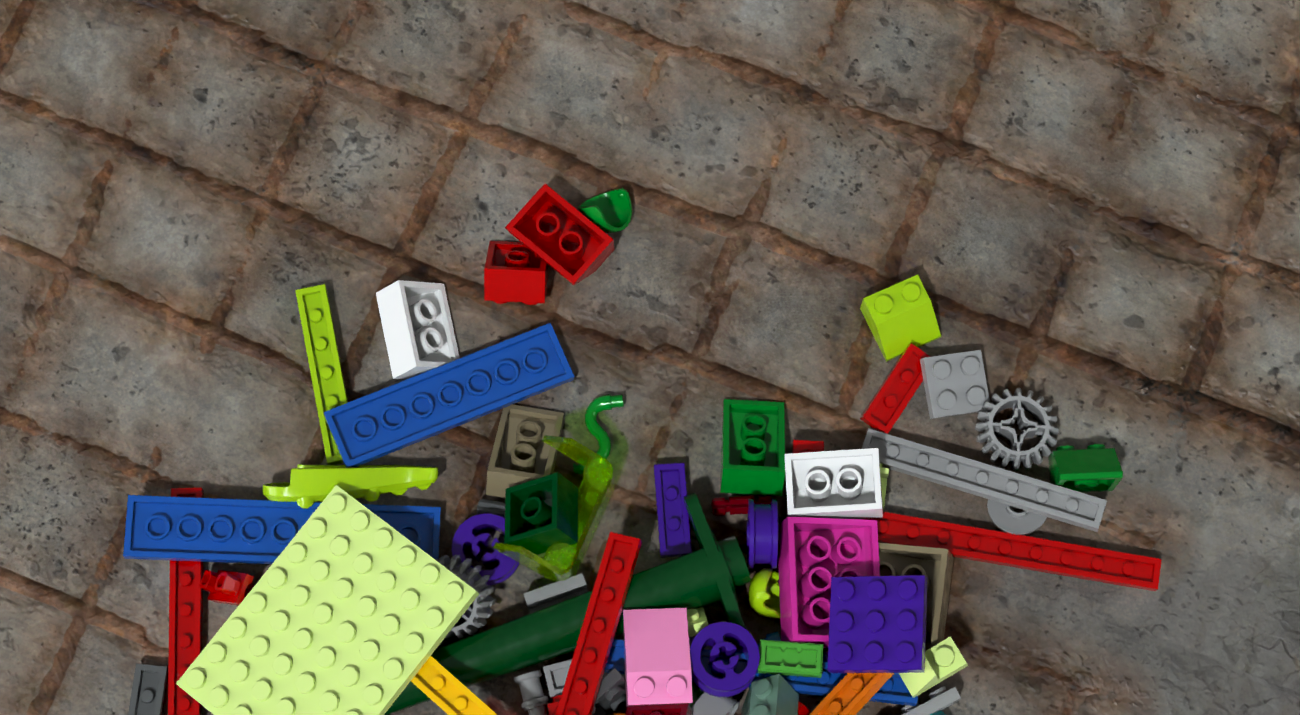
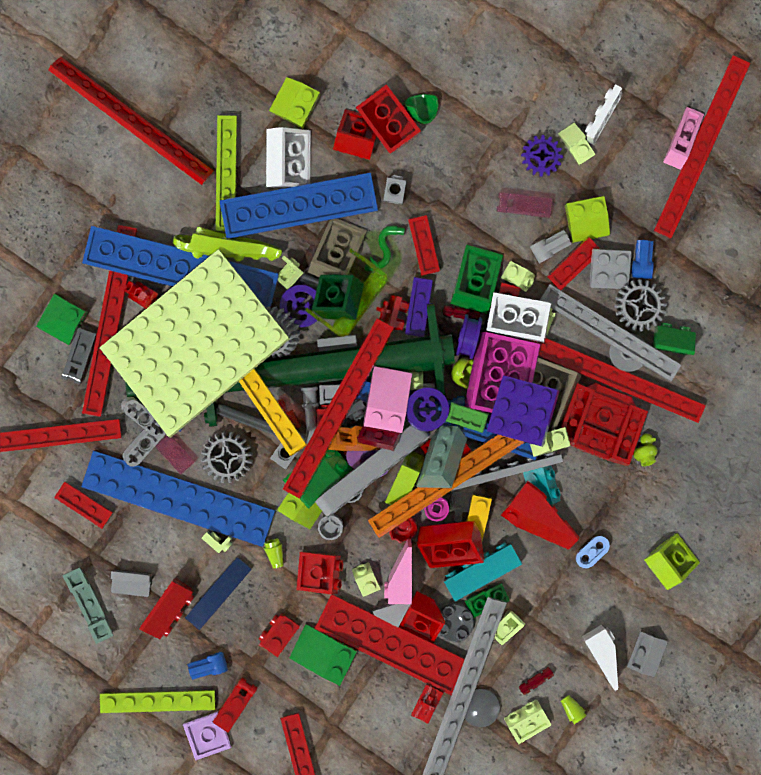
camera: 15 degrees right, 15 degrees up
none -> green slope [36,293,88,345]
none -> red plate [48,56,214,185]
none -> lime slope [269,77,320,129]
none -> yellowish green bracket [278,256,303,290]
none -> red hips [376,295,409,330]
none -> light grey brick [383,175,406,205]
none -> red plate [408,215,440,276]
none -> clear pink plate [496,193,552,218]
none -> yellowish green bracket [501,261,535,292]
none -> dark purple gear [521,135,563,177]
none -> light grey piece [530,230,571,264]
none -> yellowish green slope [558,123,595,165]
none -> red slope [559,383,648,466]
none -> white plate [585,84,622,145]
none -> blue piece [632,240,653,279]
none -> lime animal [633,433,658,466]
none -> red plate [653,55,750,239]
none -> bright pink slope [663,107,704,170]

